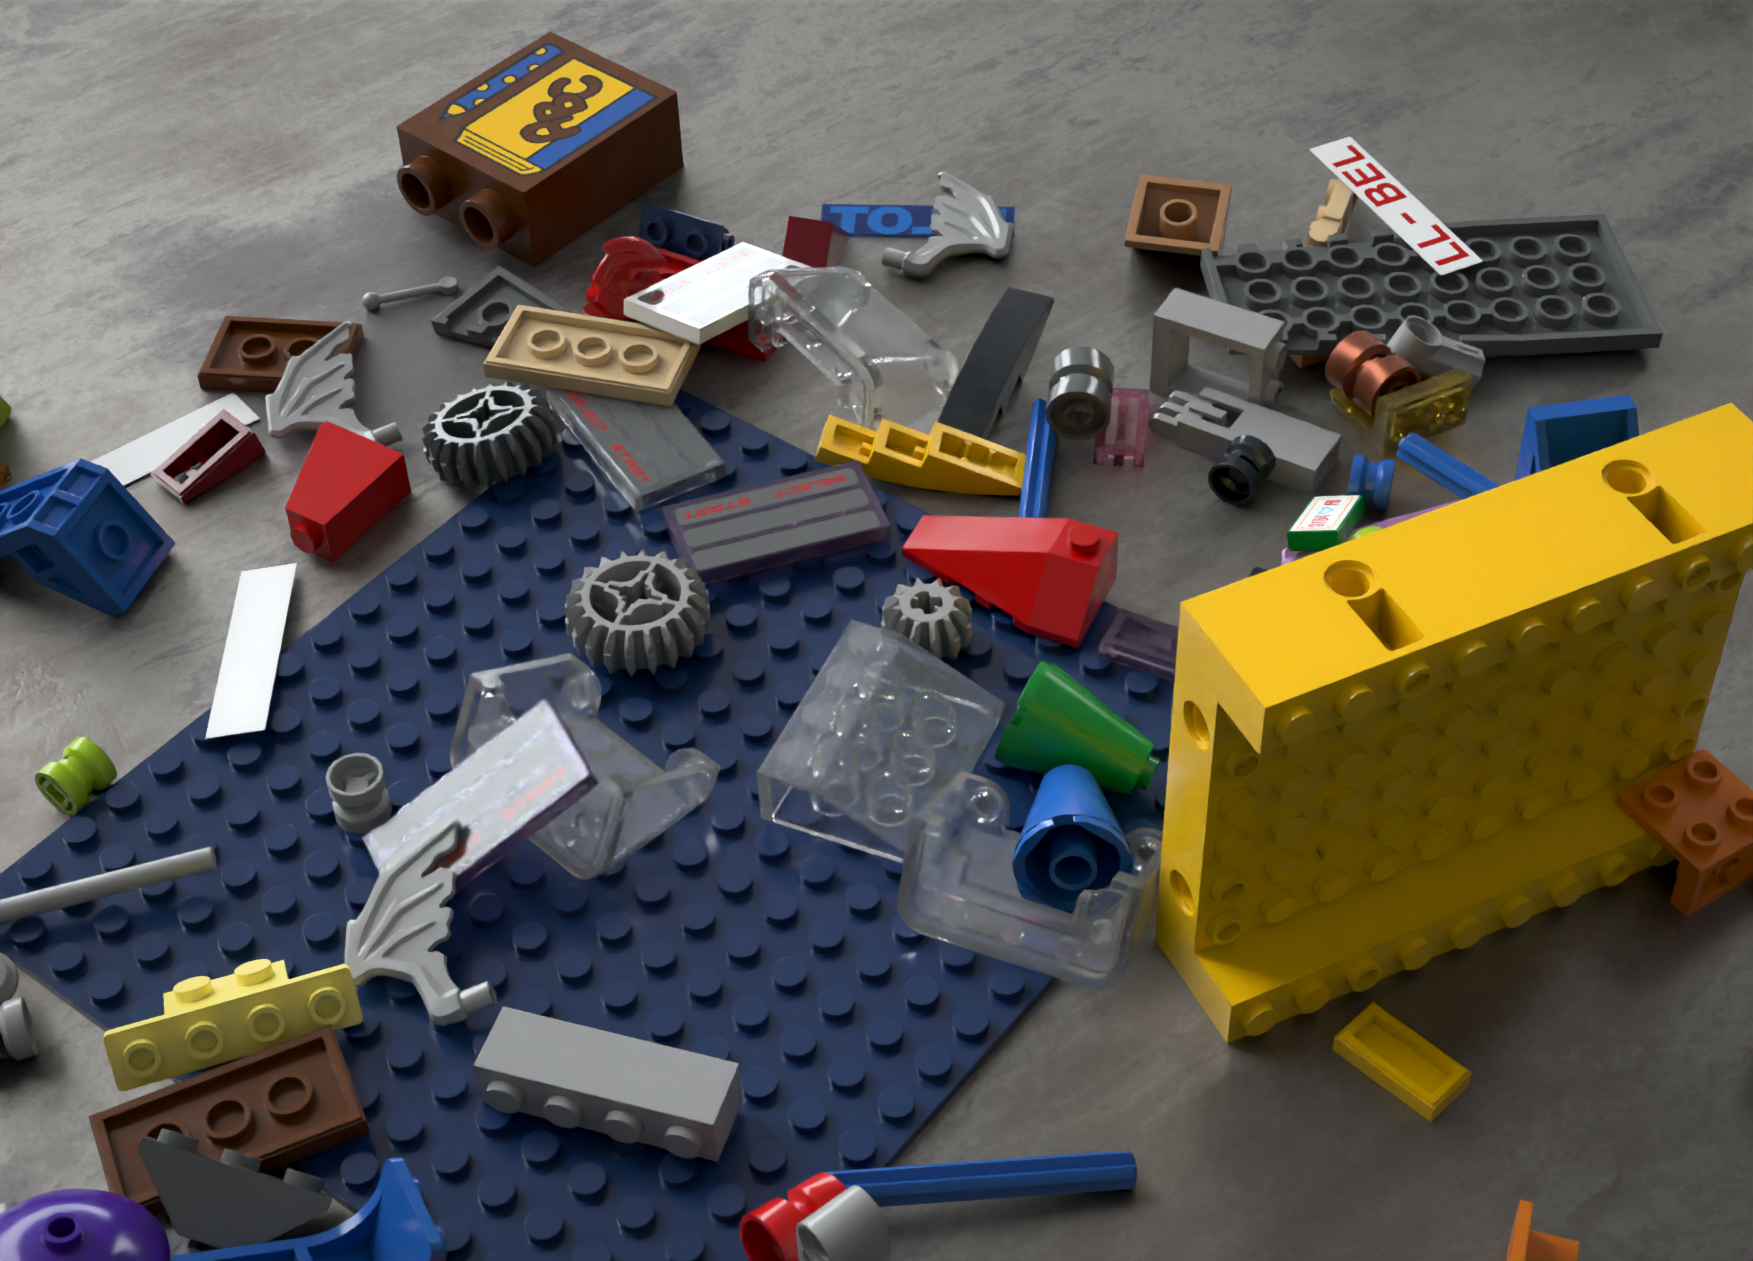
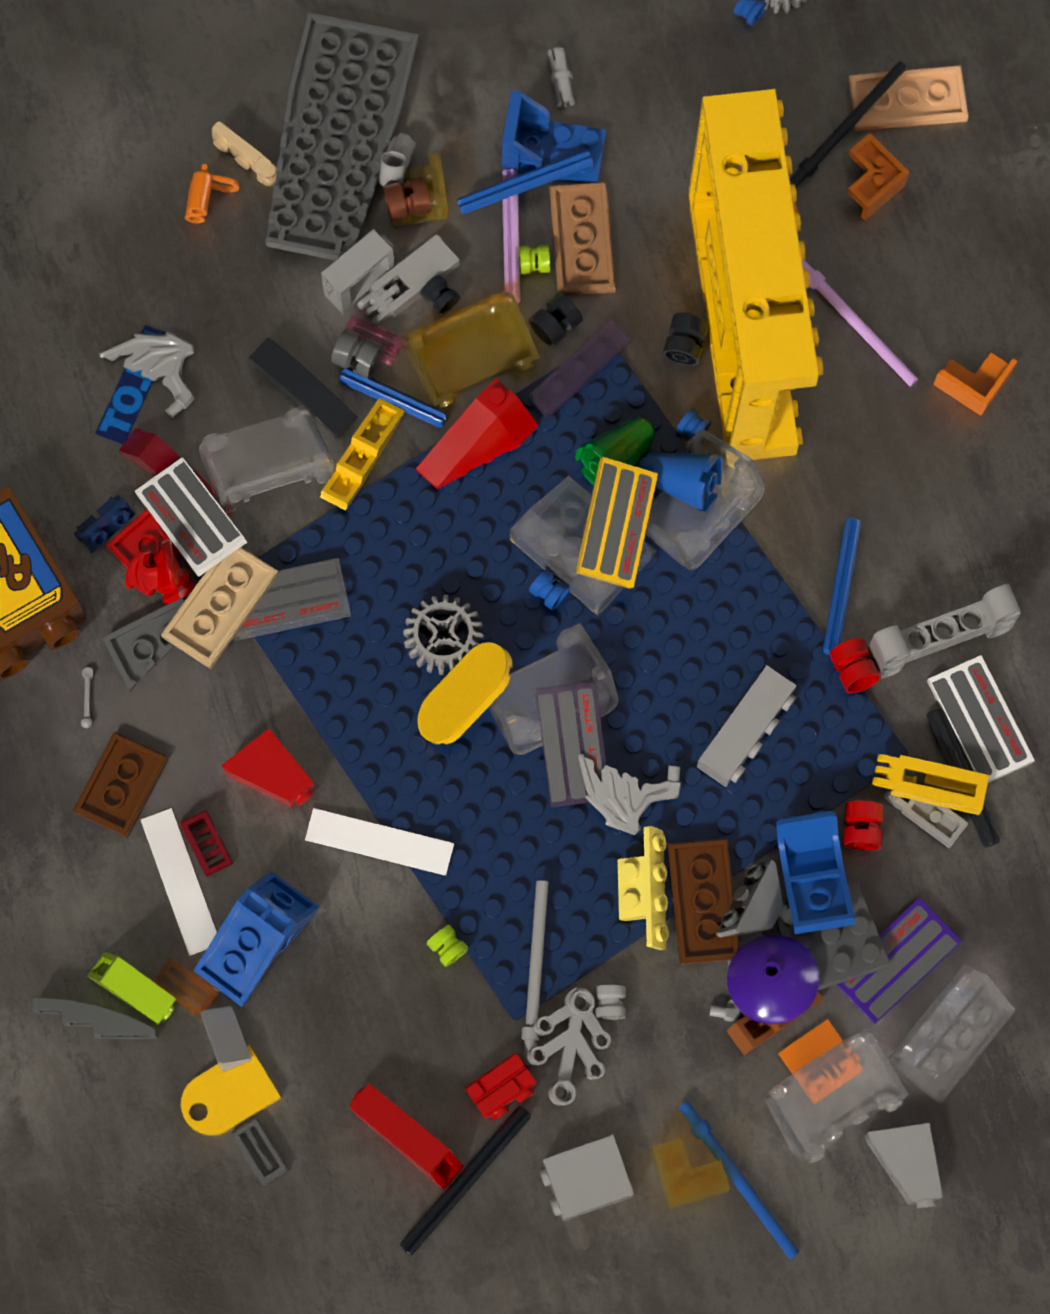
camera: 75 degrees left, 30 degrees up
light grey animal [265,321,403,446] -> none
light grey wheel [325,753,392,834] -> none
dark grey gear [422,382,558,489] -> none
tile [662,460,891,584] -> none
light grey gear [881,577,972,667] -> none
medium nougat slope [1124,174,1232,257] -> none
tile [1287,495,1365,551] -> none
white sticker [1309,137,1483,276] -> none
yellow tile [1332,1002,1472,1123] -> none
blue wheel [1347,454,1396,511] -> none
none -> orange piece [185,164,240,223]
none -> clear yellow windscreen [400,291,540,408]
none -> yellow tile [418,642,512,745]
none -> blue wheel [529,569,570,610]
none -> tile [575,457,658,589]
none -> lavender bar [801,259,918,387]

